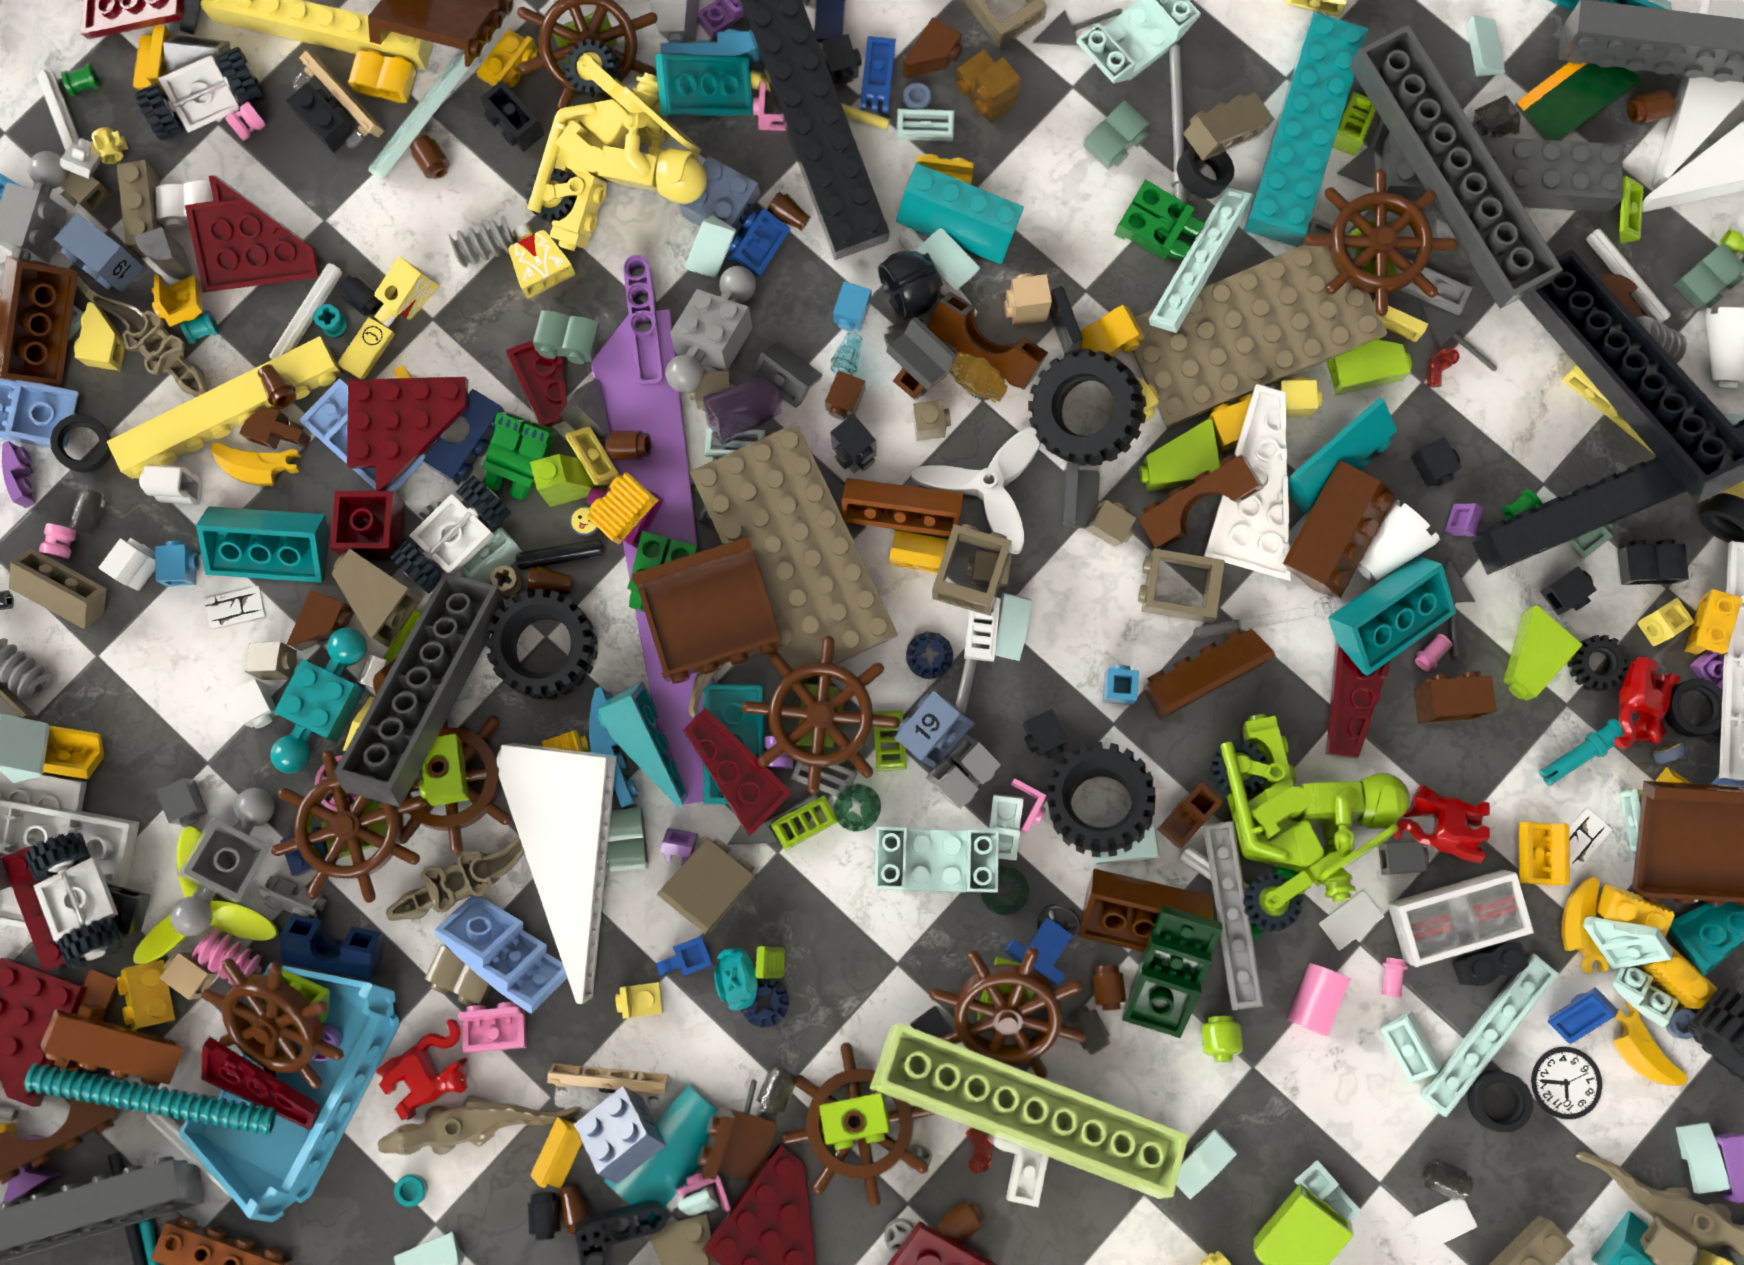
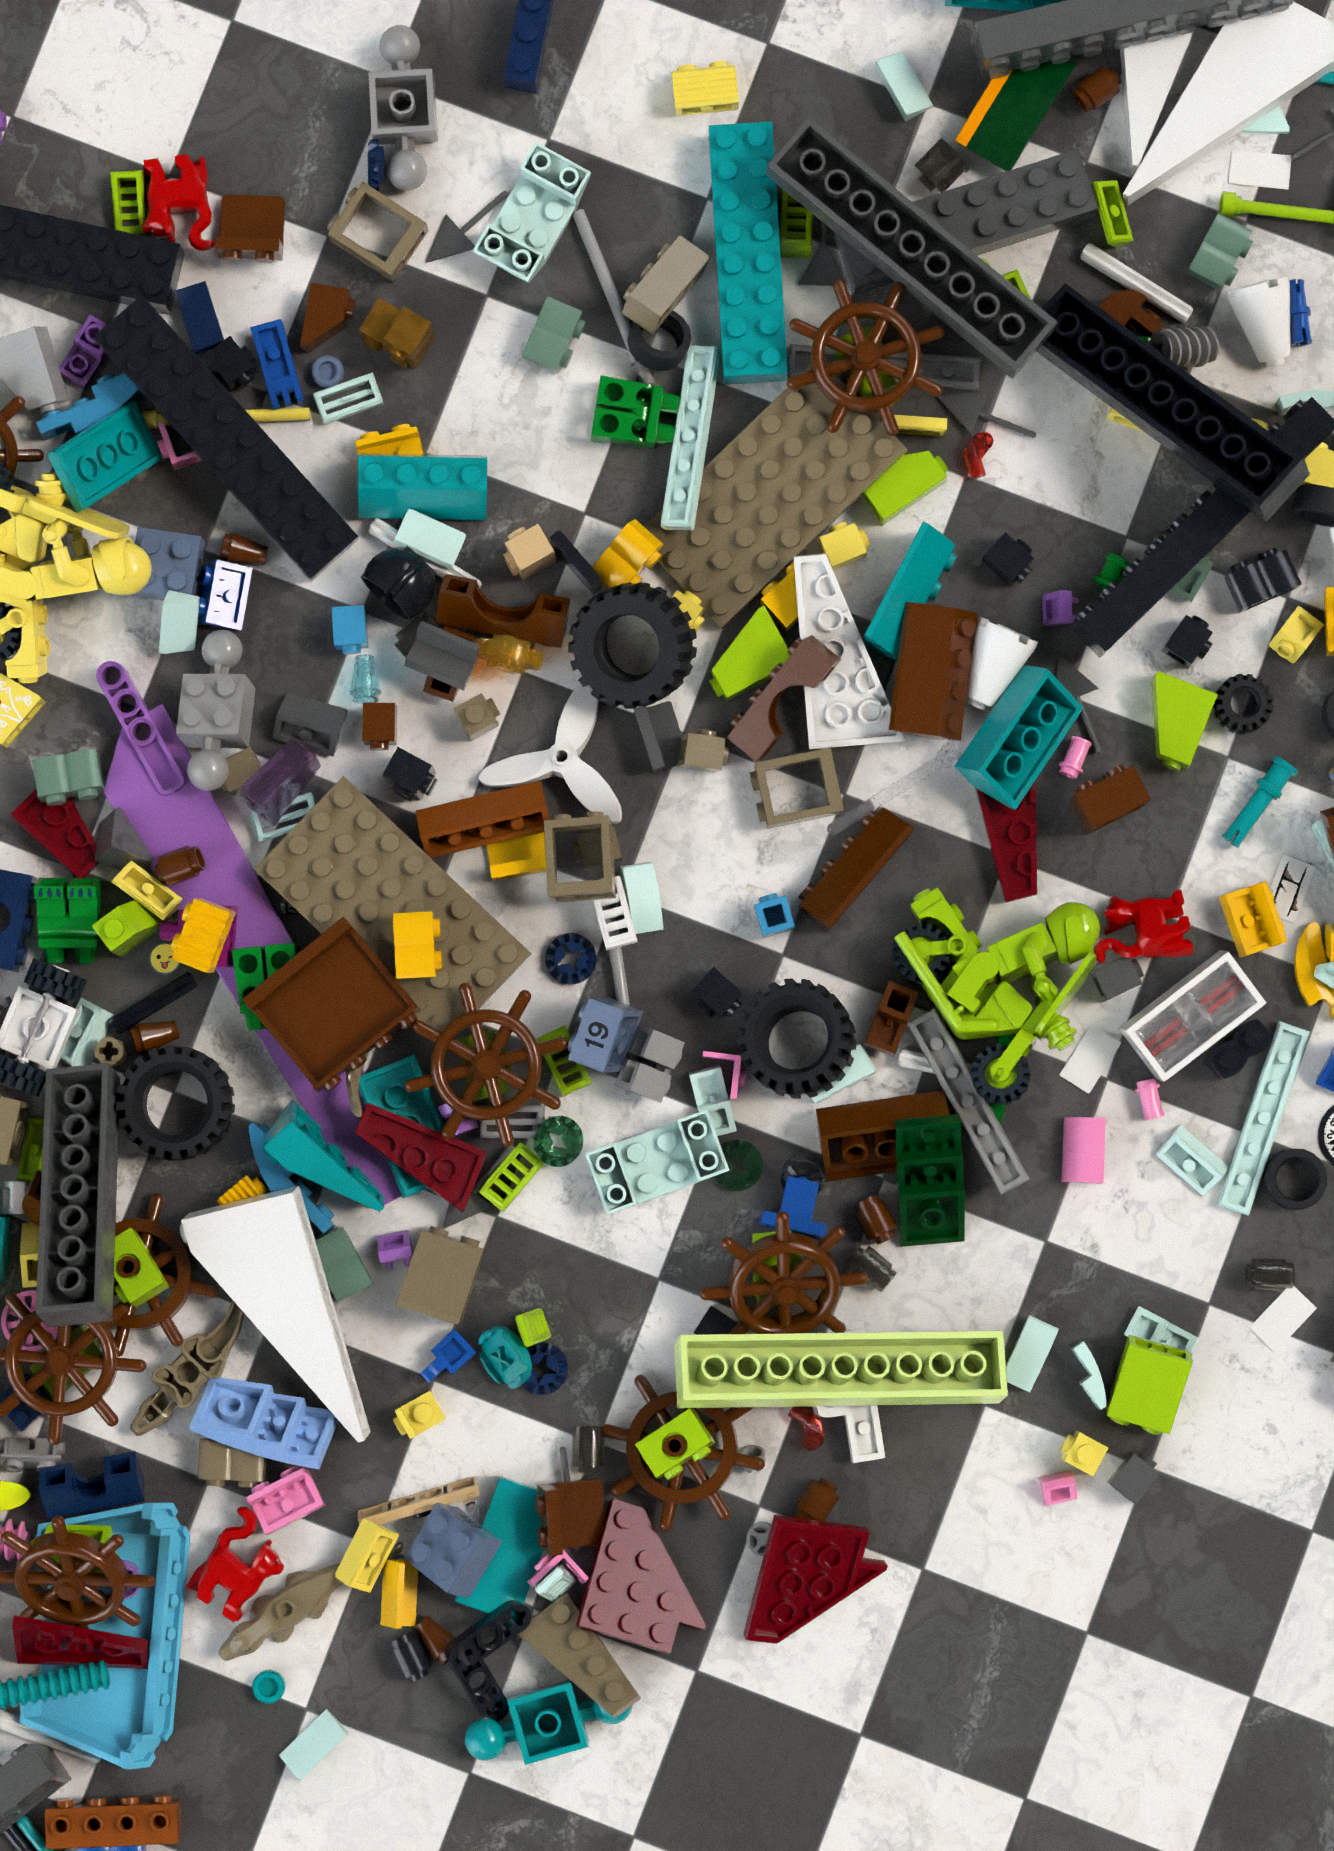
camera: 20 degrees left, 5 degrees up
lime head [1201,1016,1243,1062] -> none
red animal [1614,657,1680,749] -> none
none -> light yellow slope [335,1519,399,1593]
none -> yellow brick [393,911,443,979]
none -> light aqua slope [1070,1341,1106,1410]

